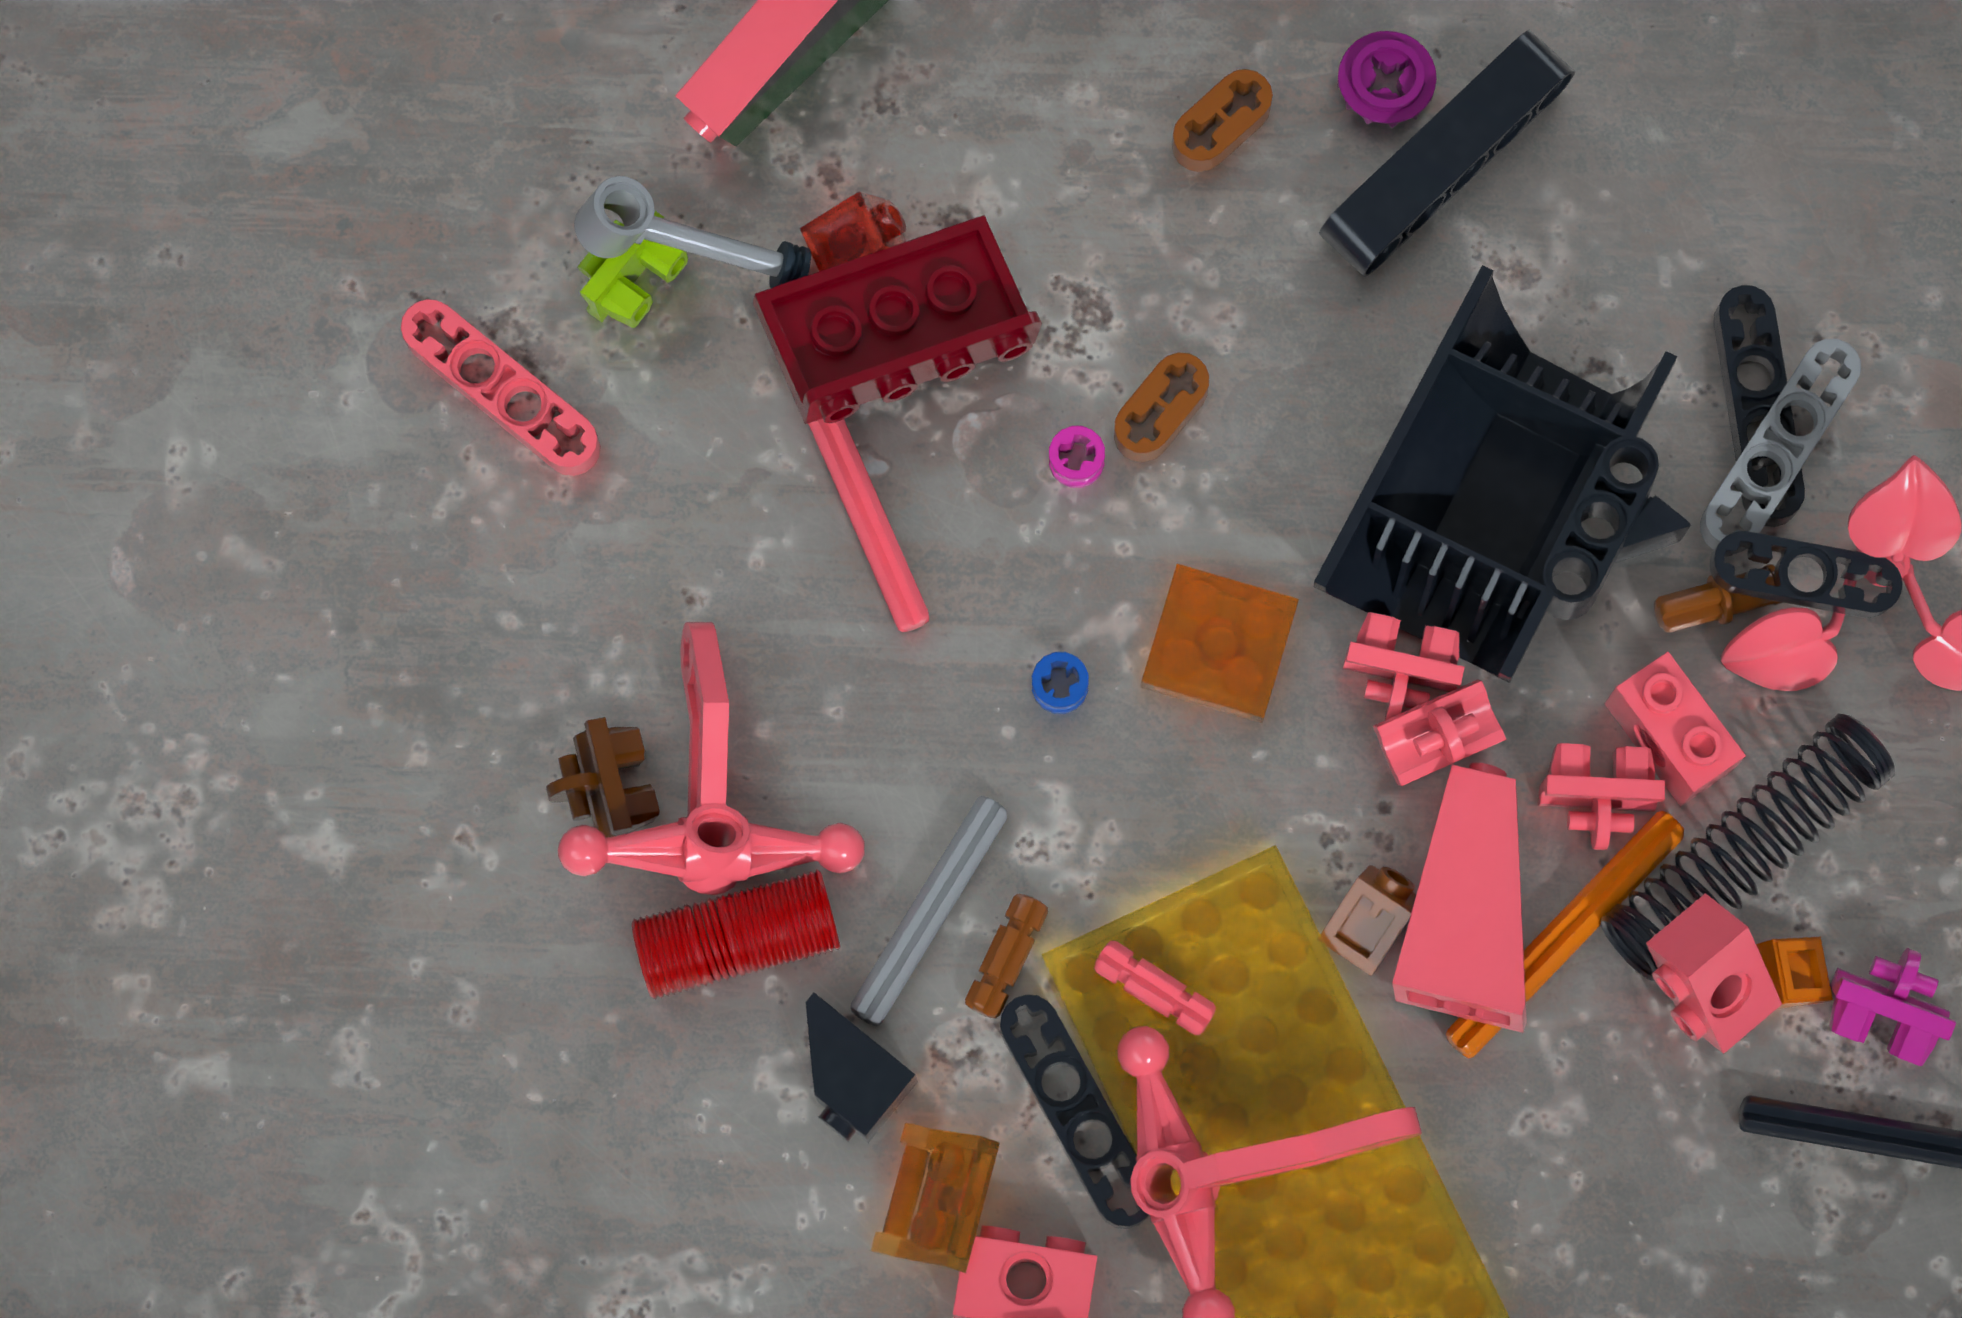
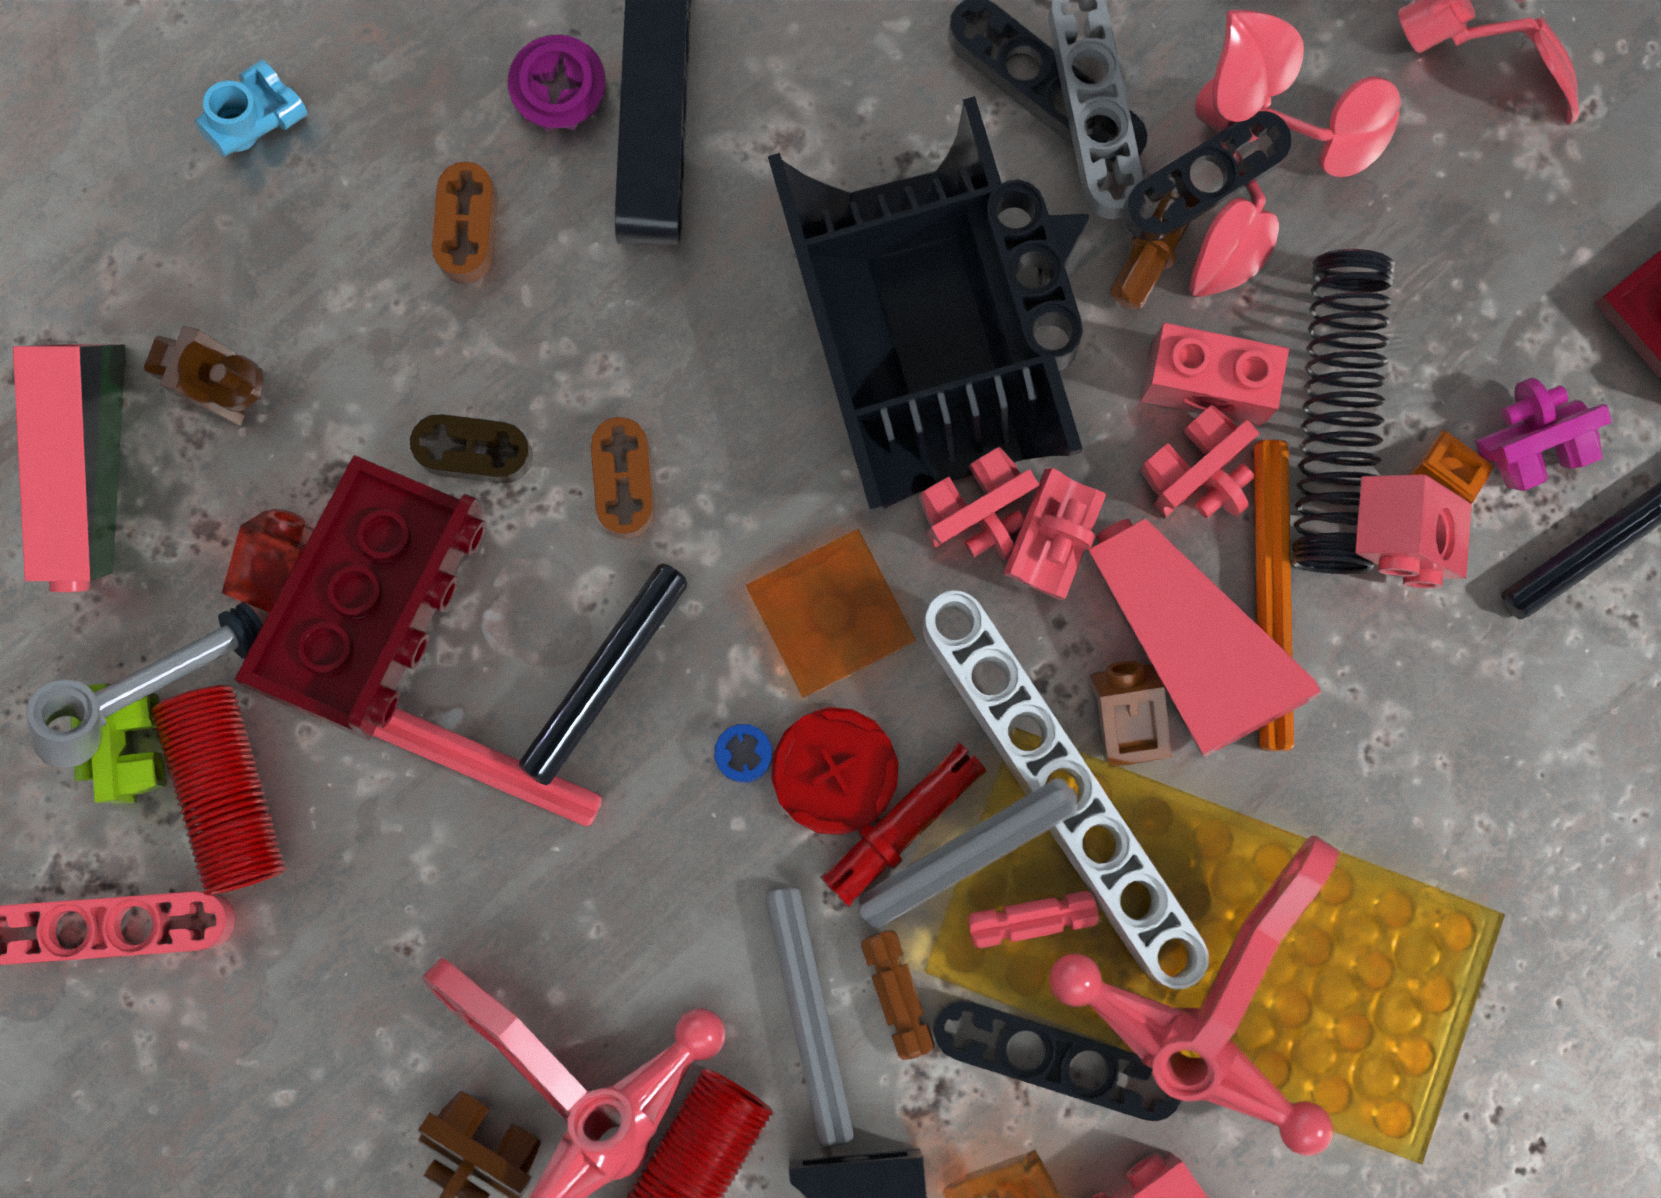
camera: 50 degrees left, 5 degrees up
dark pink bush [1049,426,1105,488] -> none
none -> reddish brown hips [144,326,264,426]
none -> red piece [150,685,287,896]
none -> dark brown beam [410,414,533,483]
none -> black axle [519,563,687,785]
none -> red tile [771,707,899,835]
none -> red pin [820,742,987,907]
none -> light grey axle [858,779,1078,928]
none -> white beam [922,591,1209,989]

